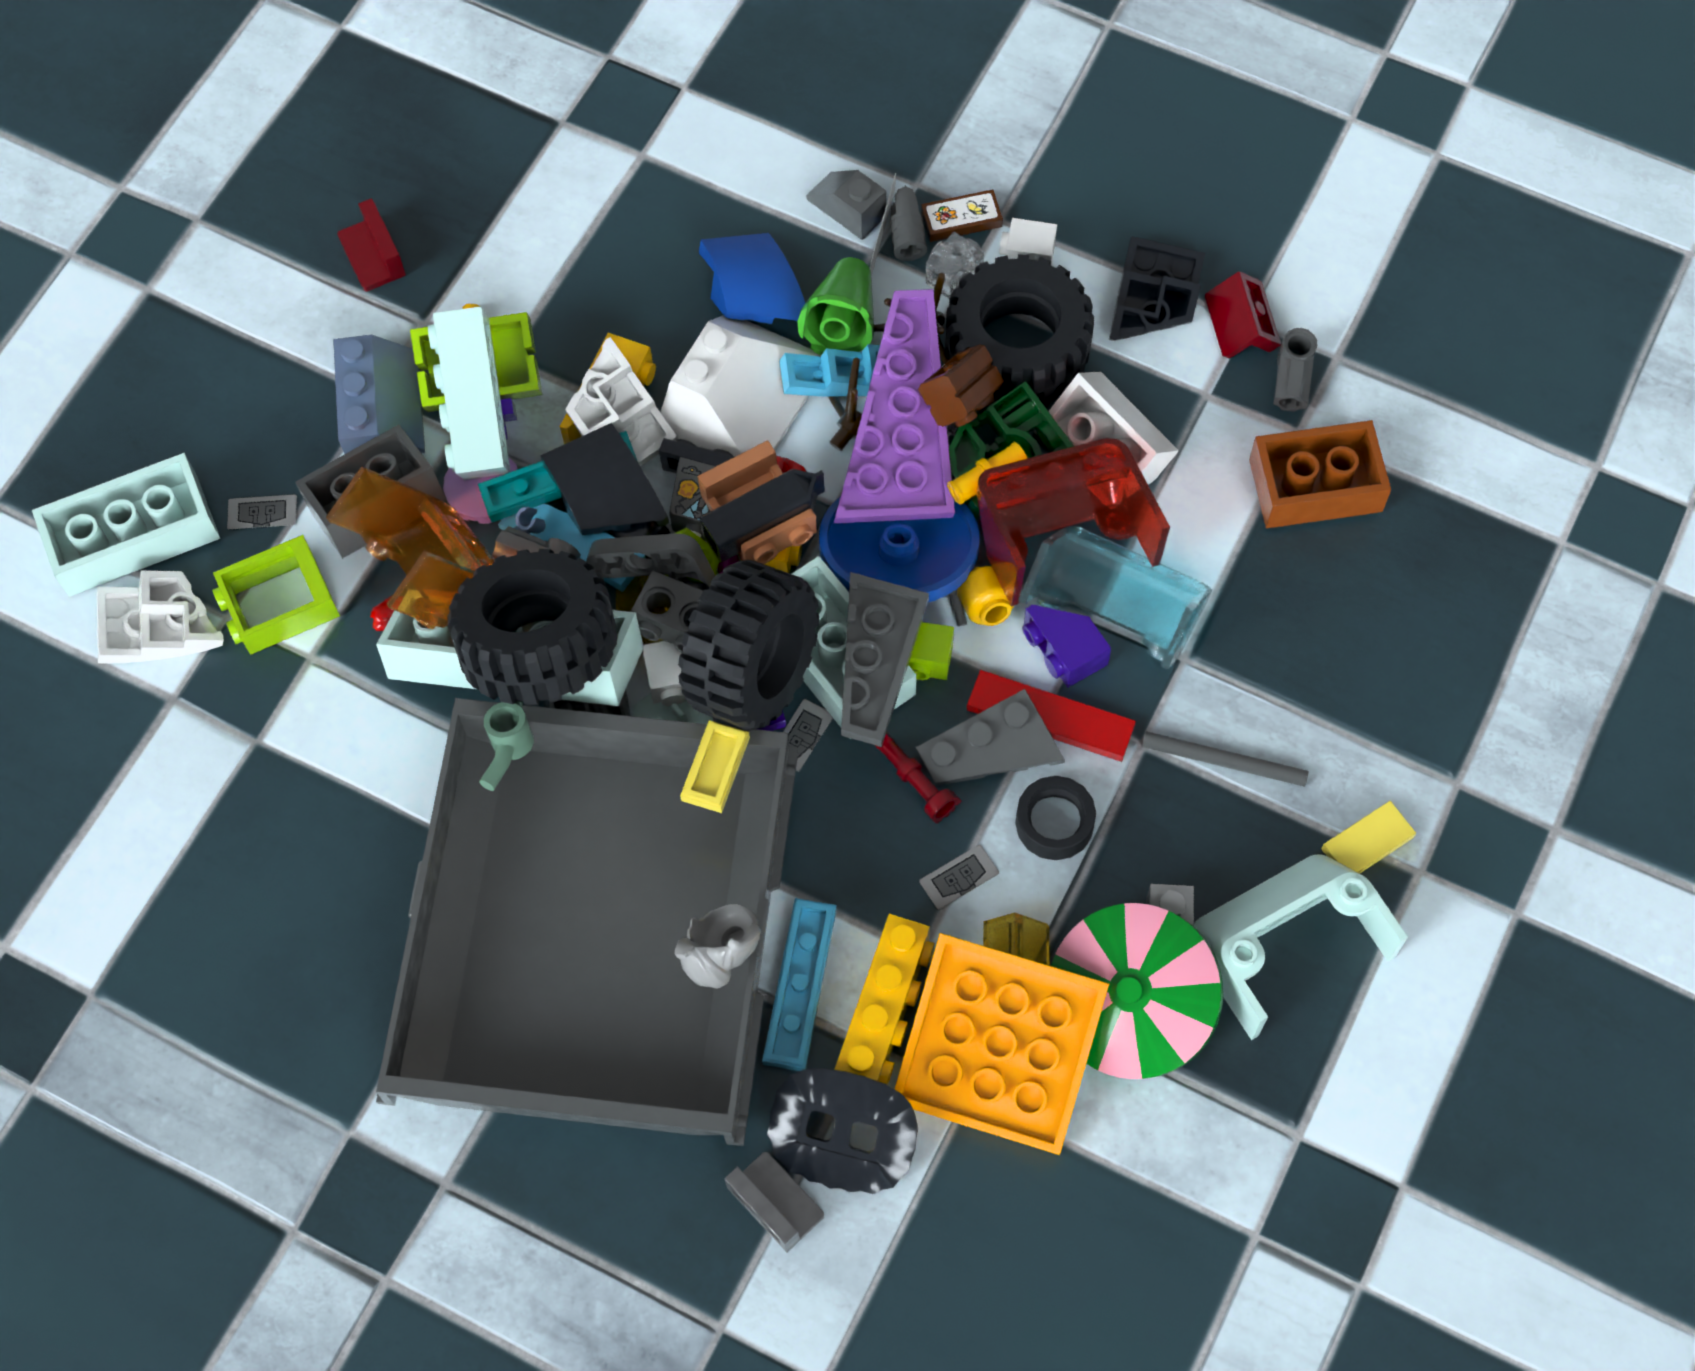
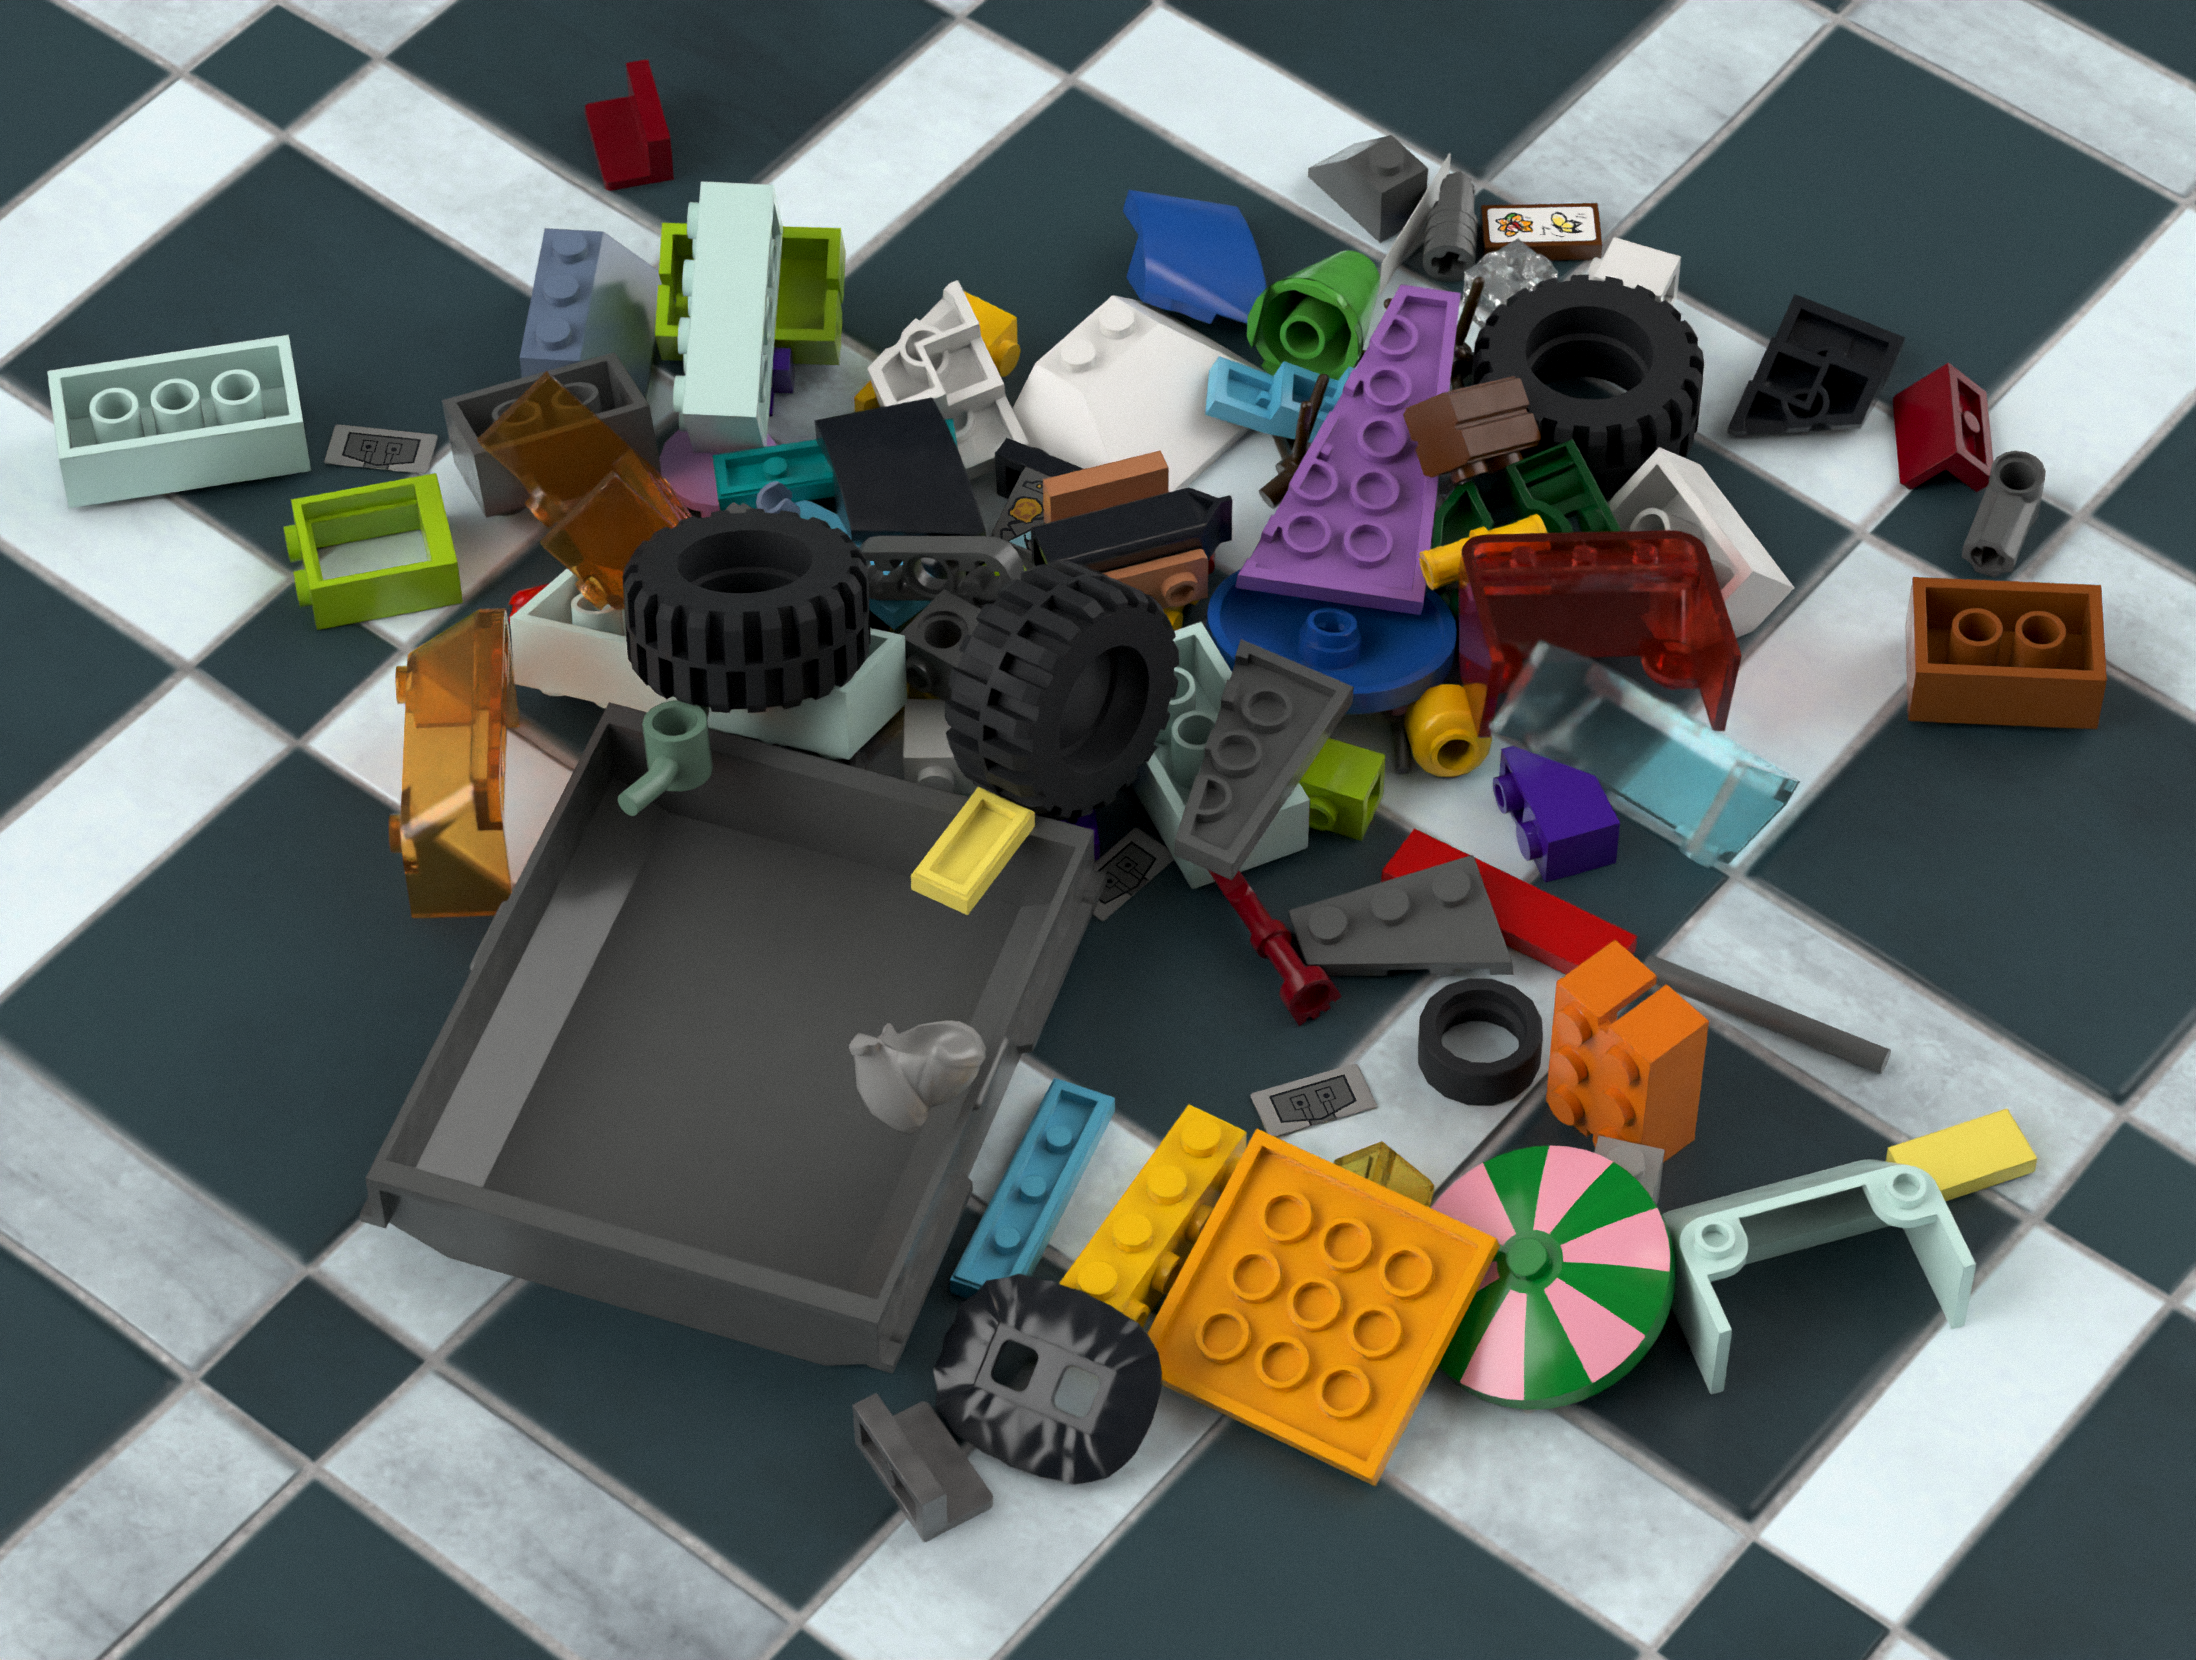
camera: 10 degrees right, 15 degrees down
white slope [96,570,224,663] -> none
none -> clear orange windscreen [389,608,520,918]
none -> orange piece [1546,940,1709,1163]

